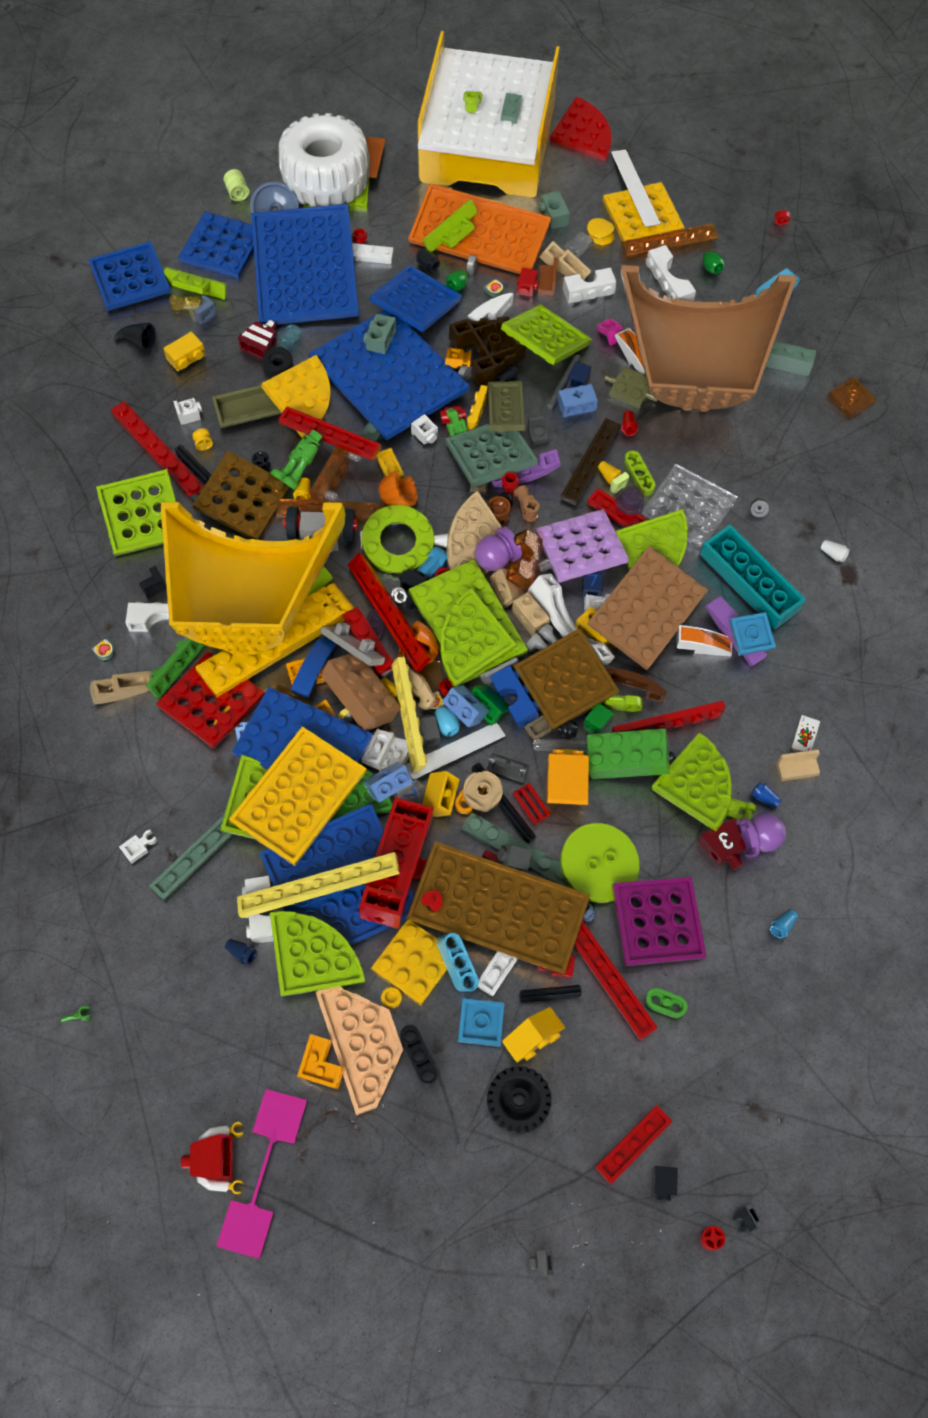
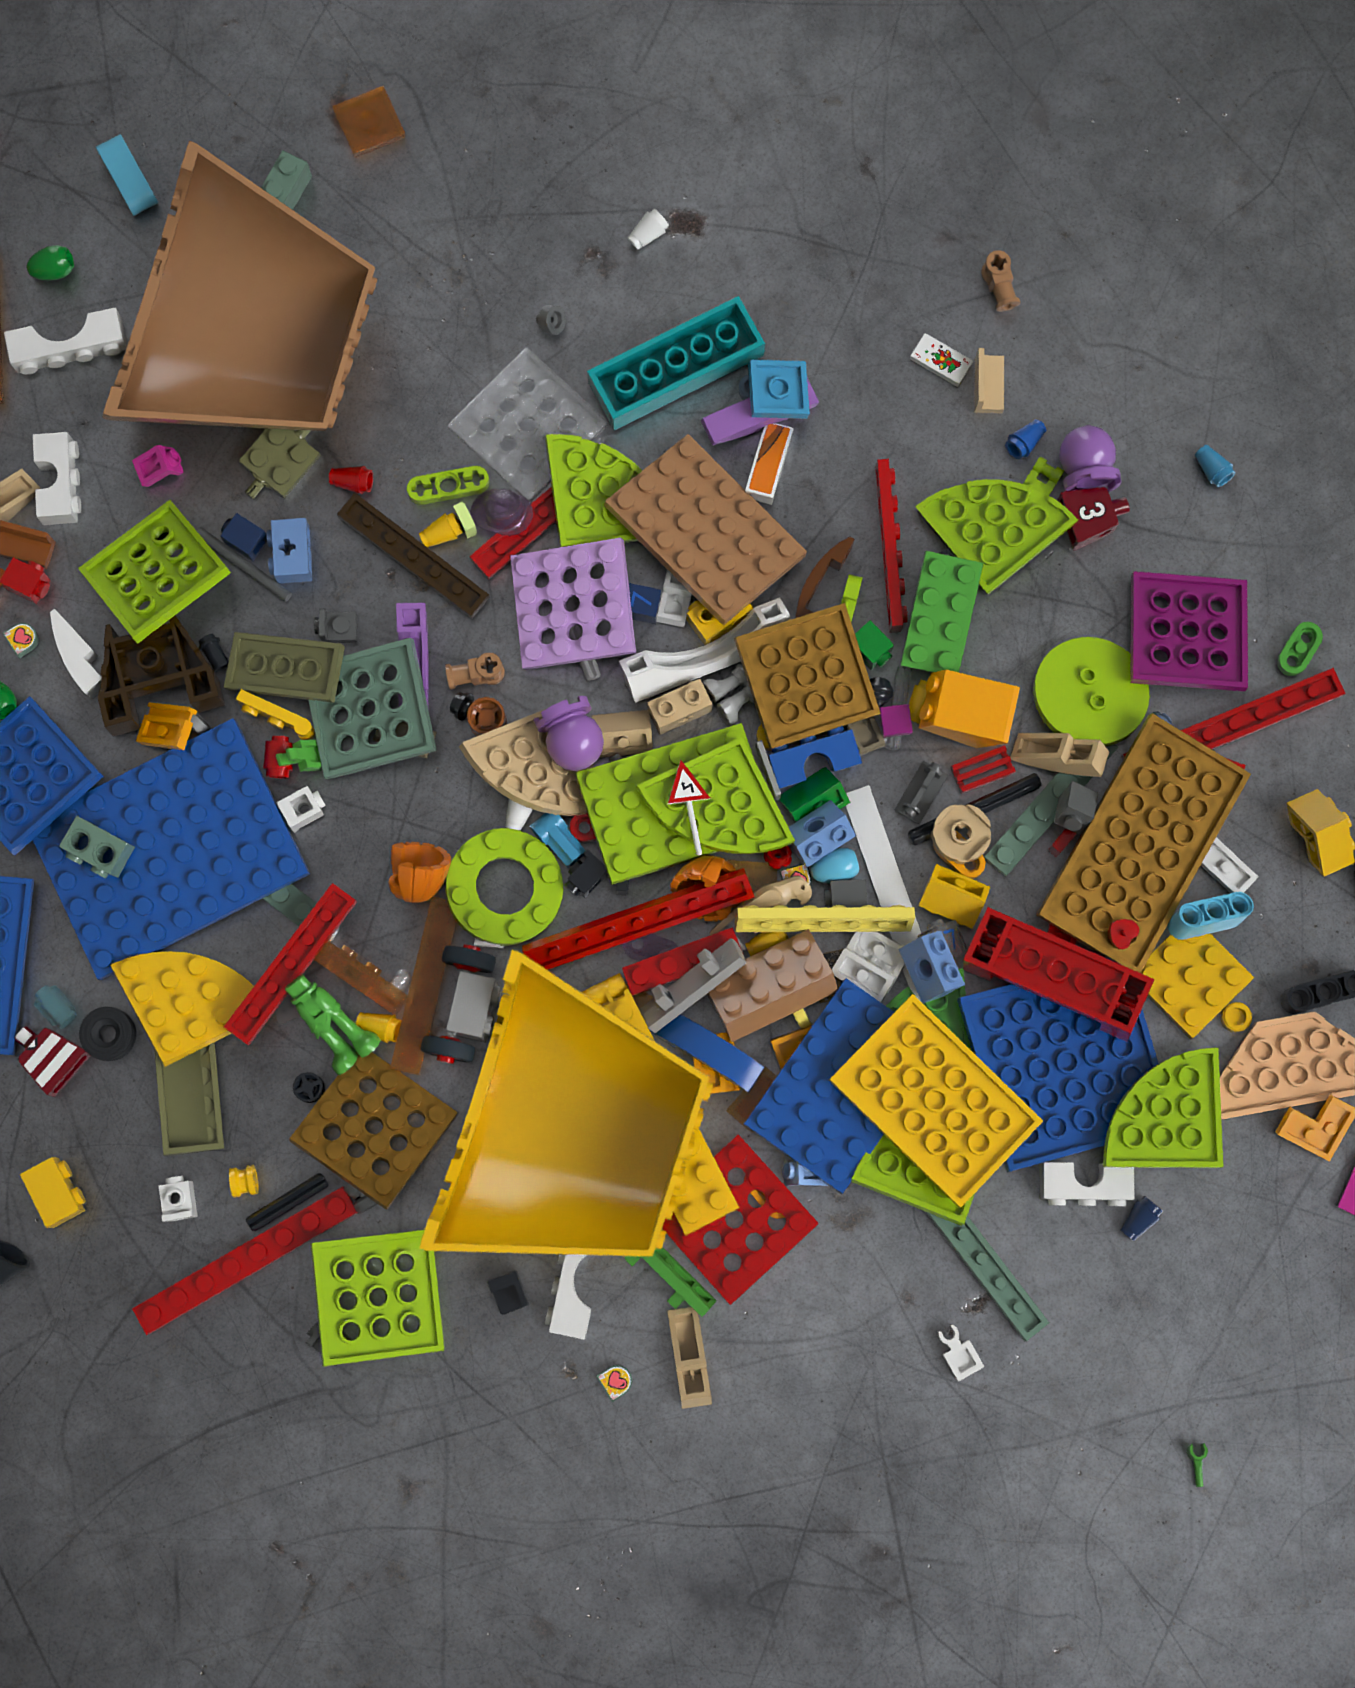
camera: 80 degrees left, 15 degrees up
light yellow plate [237,852,400,918] -> none
yellow plate [376,448,405,481] -> none
white pin [391,587,407,603] -> none
dark azure plate [458,998,504,1047] -> none
red cone [501,472,519,496] -> none
clear orange arch [506,529,543,590] -> none
black axle [519,985,582,1003] -> none
slope [614,328,645,375] -> none
none -> piece [667,759,710,855]
none -> magenta tile [879,704,913,738]
none -> medium nougat connector [981,250,1021,312]
none -> tan slope [1010,733,1109,777]

